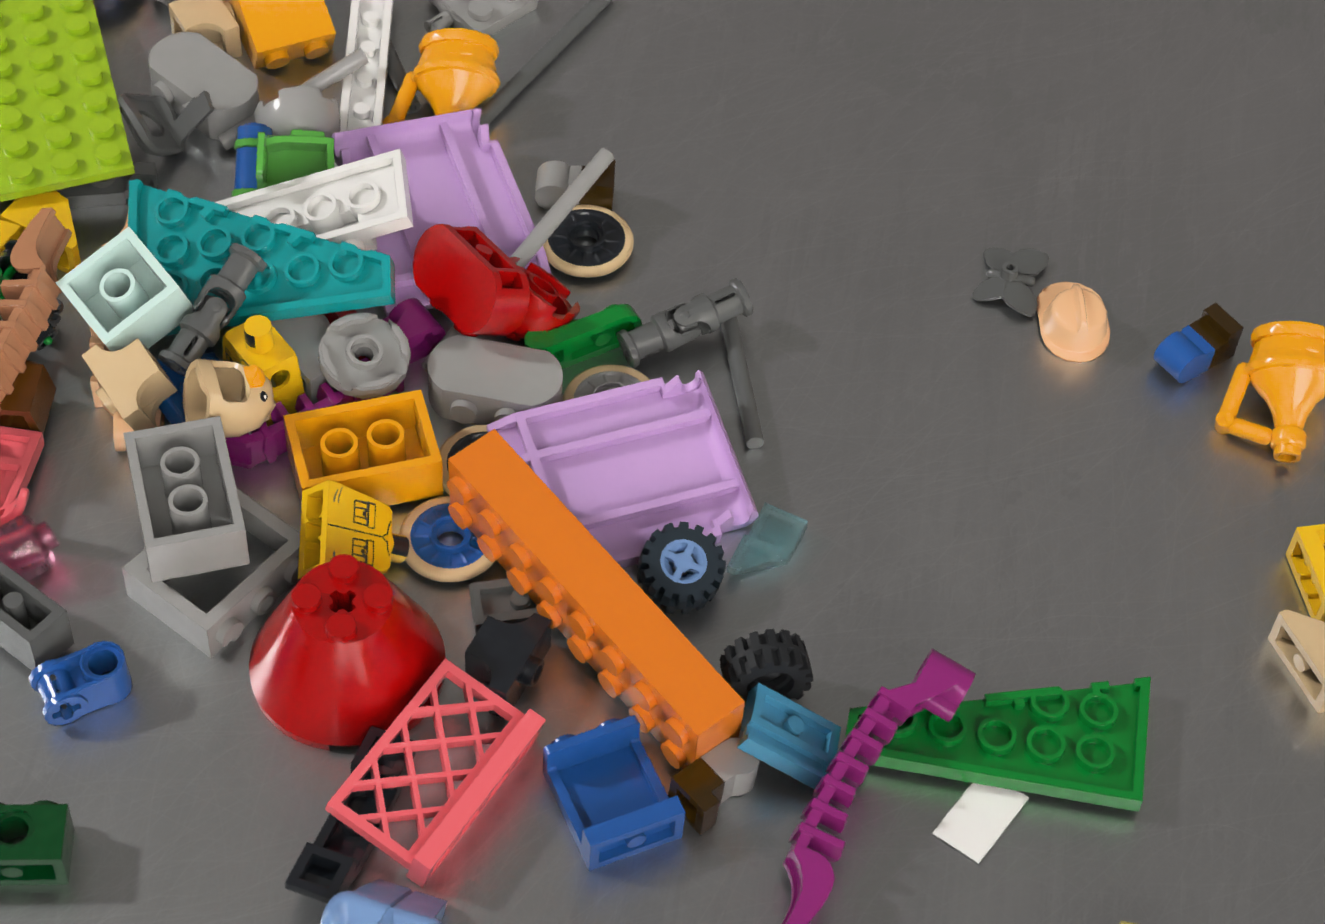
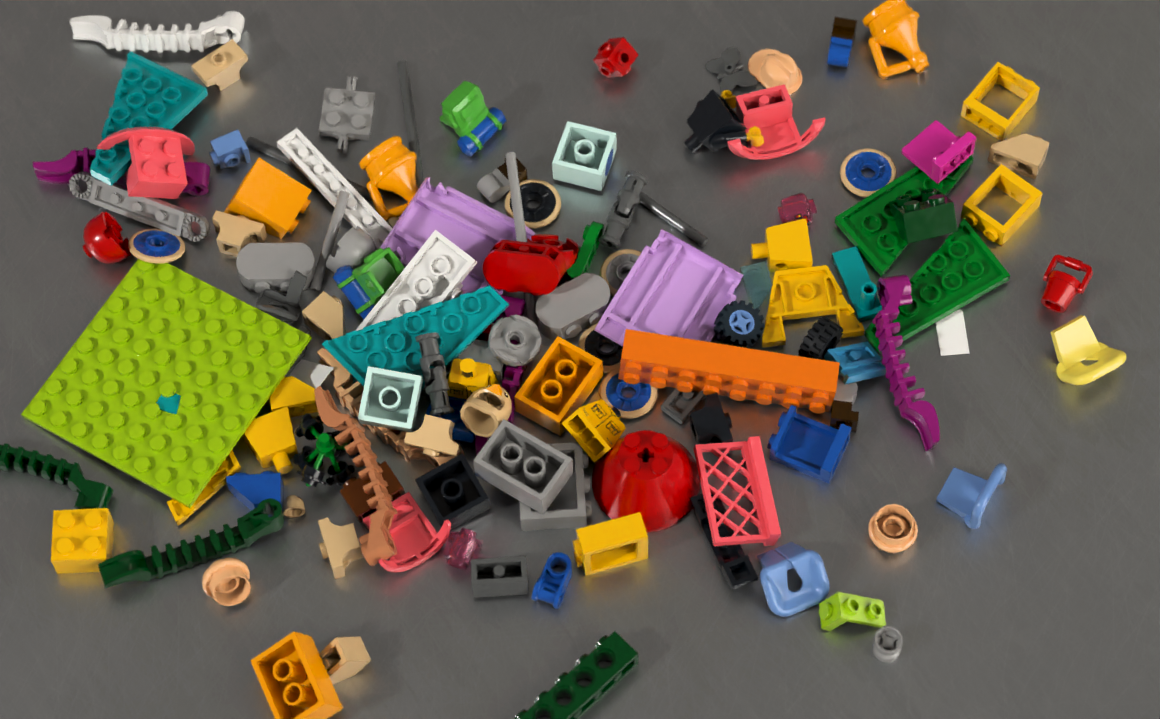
camera: 35 degrees left, 10 degrees up
none -> white sticker [288,359,334,389]
none -> tan slope [302,291,345,341]
none -> black brick [415,453,492,530]
none -> bright green piece [439,81,507,157]
none -> light aqua brick [552,121,617,191]
none -> yellow window [573,512,648,576]
none -> red brick [593,37,639,78]
none -> black torso [684,89,764,153]
none -> coral piece [727,84,826,160]
none -> yellow torso [751,219,813,273]
none -> yellow wing [761,265,865,348]
none -> clear pink head [777,193,817,226]
none -> teal piece [831,246,882,323]
none -> green wing [834,156,974,277]
none -> blue wheel [840,148,897,197]
none -> dark green slope [889,189,958,244]
none -> dark pink bracket [901,120,976,184]
none -> yellow window [961,164,1042,246]
none -> red piece [1041,255,1093,313]

